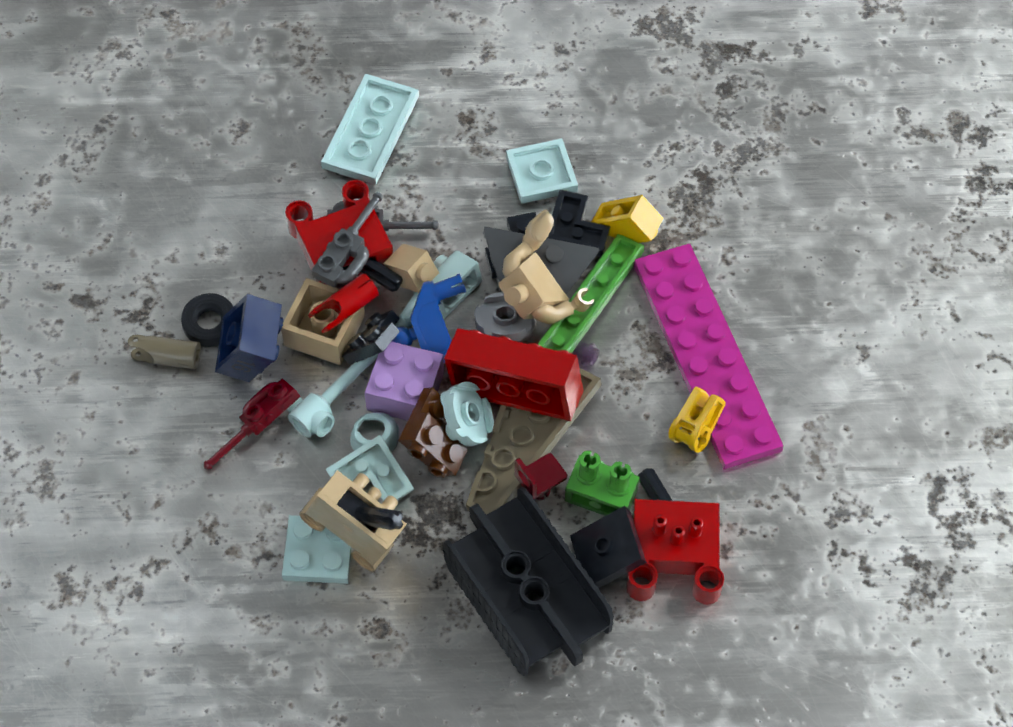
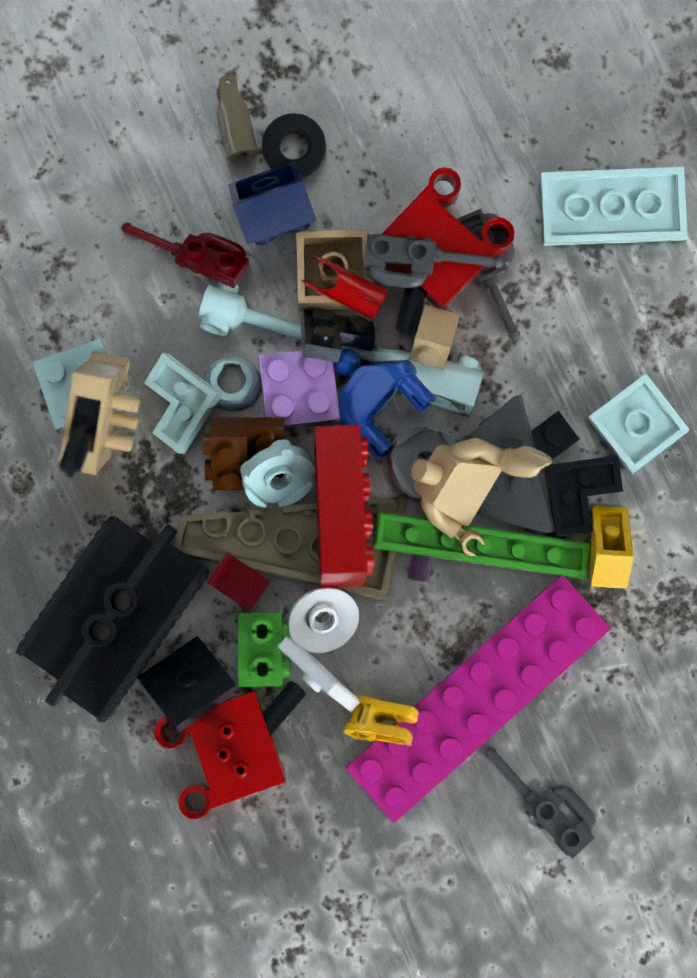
camera: 65 degrees right, 25 degrees up
none -> white plate [278,637,360,712]
none -> white dish [288,587,359,653]
none -> dark grey piece [485,747,596,859]

